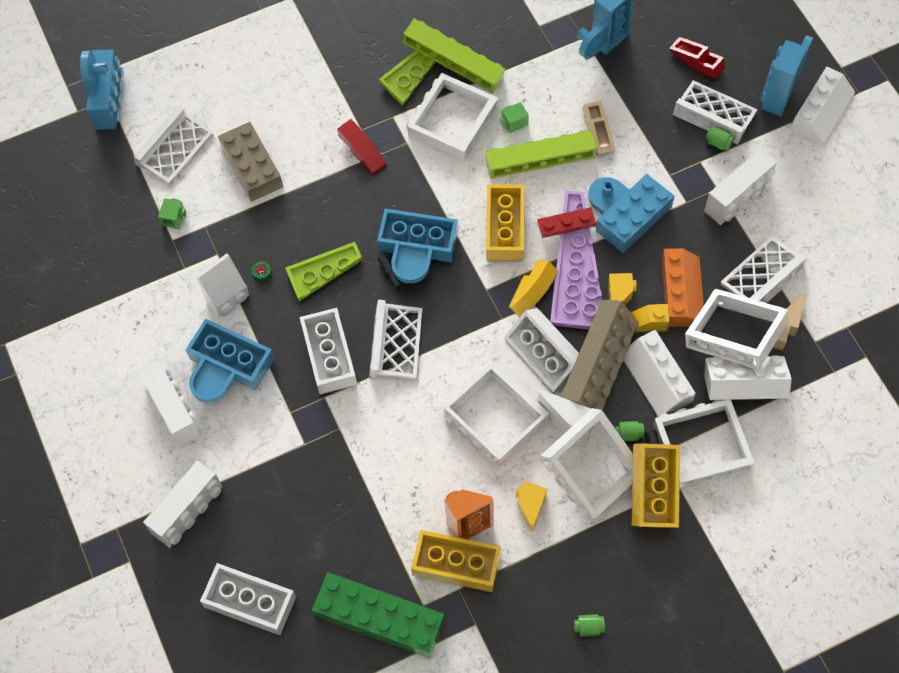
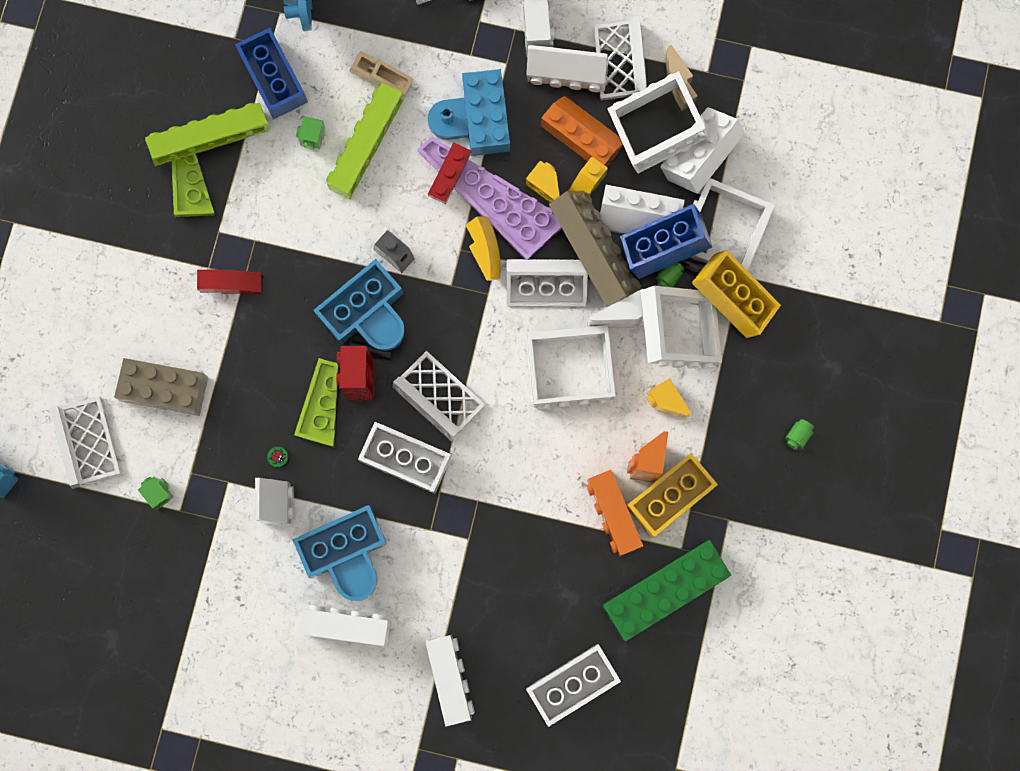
camera: 55 degrees left, 15 degrees up
white window [406,73,498,162] -> none
yellow brick [486,184,524,261] -> none
none -> blue brick [235,28,308,119]
none -> red brick [336,346,374,401]
none -> dark grey torso [373,230,415,273]
none -> white slope [527,45,608,92]
none -> orange brick [586,470,643,556]
none -> blue brick [620,204,712,279]

